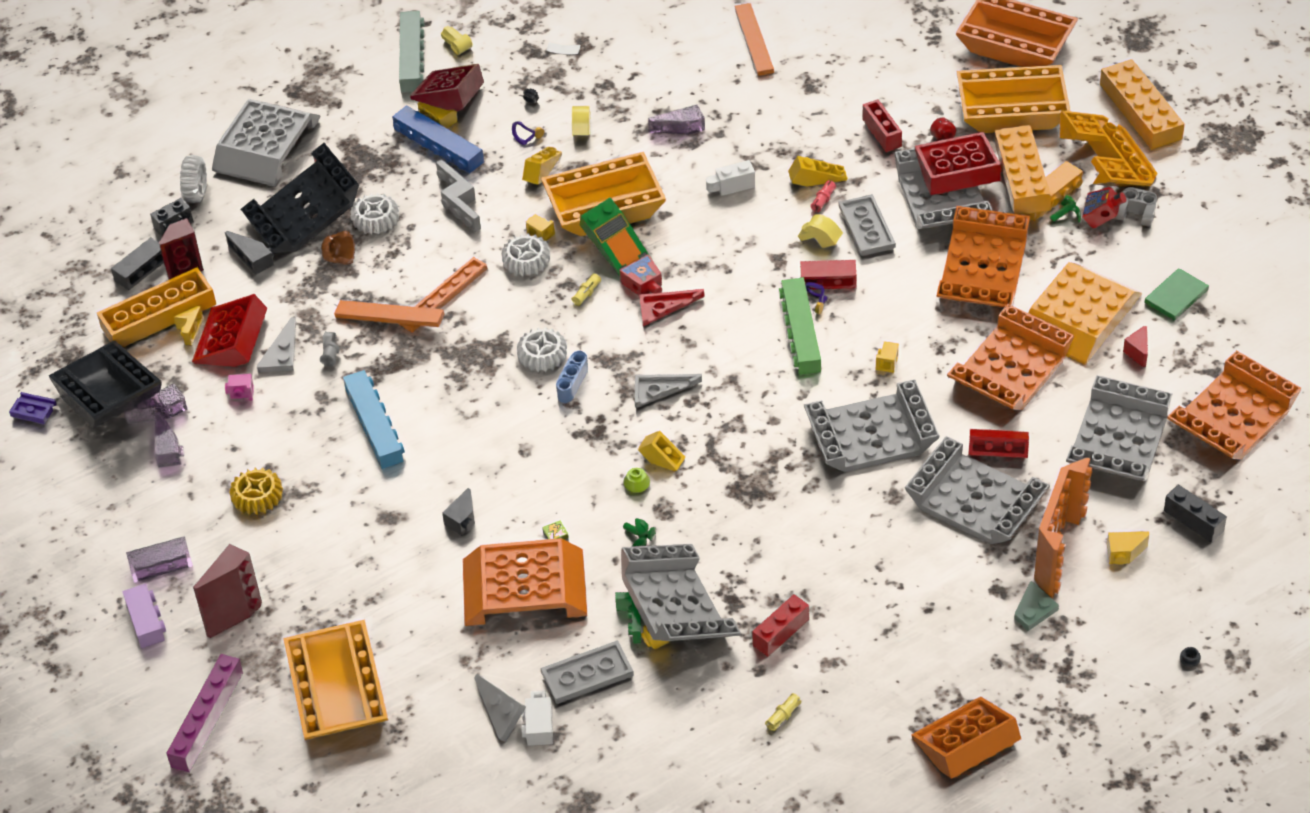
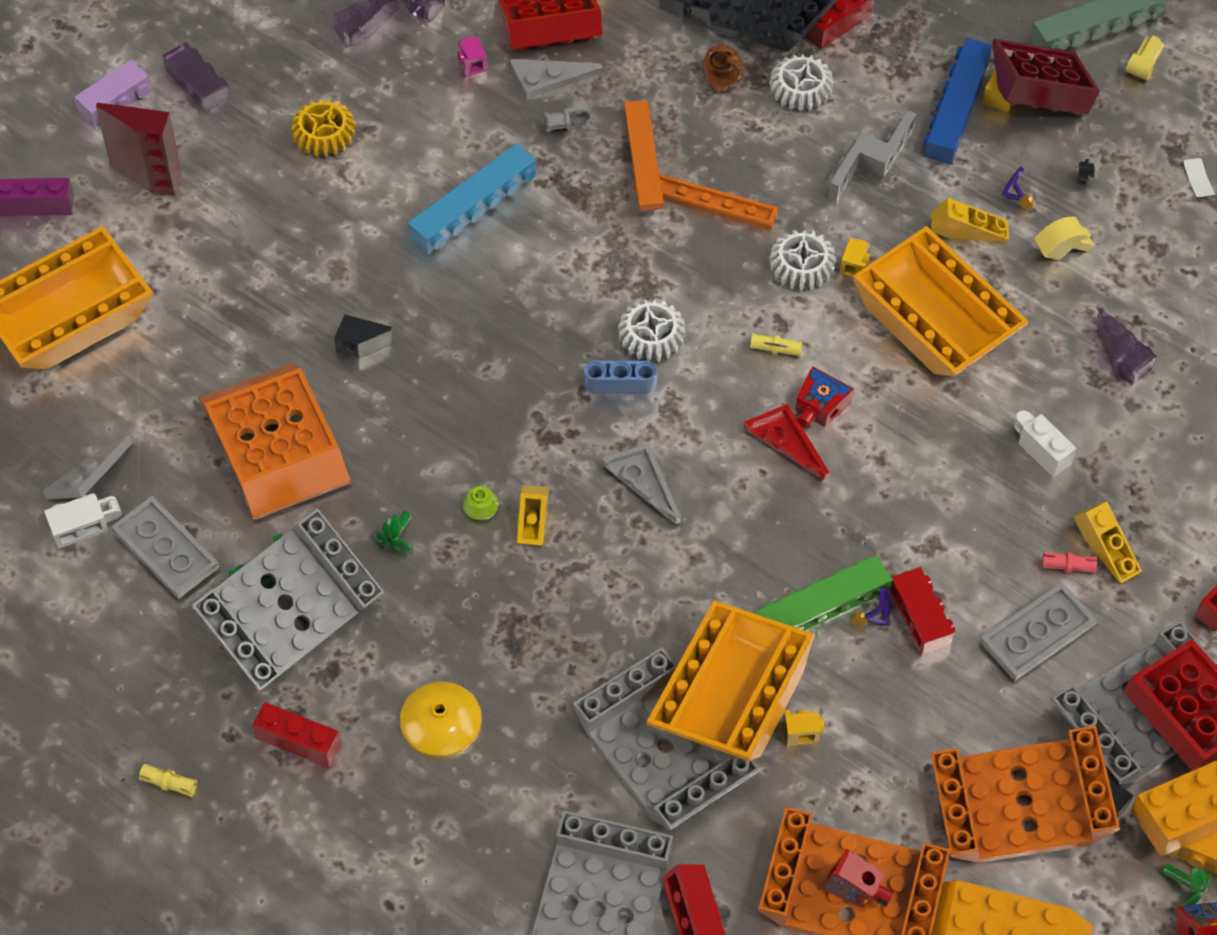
camera: 65 degrees right, 10 degrees up
tile [542,520,569,540] -> none
slope [580,197,652,276] -> none
light yellow brick [797,214,843,248] -> none
none -> yellow dish [400,681,482,758]
none -> light orange slope [647,600,814,761]
none -> torso [822,849,894,908]

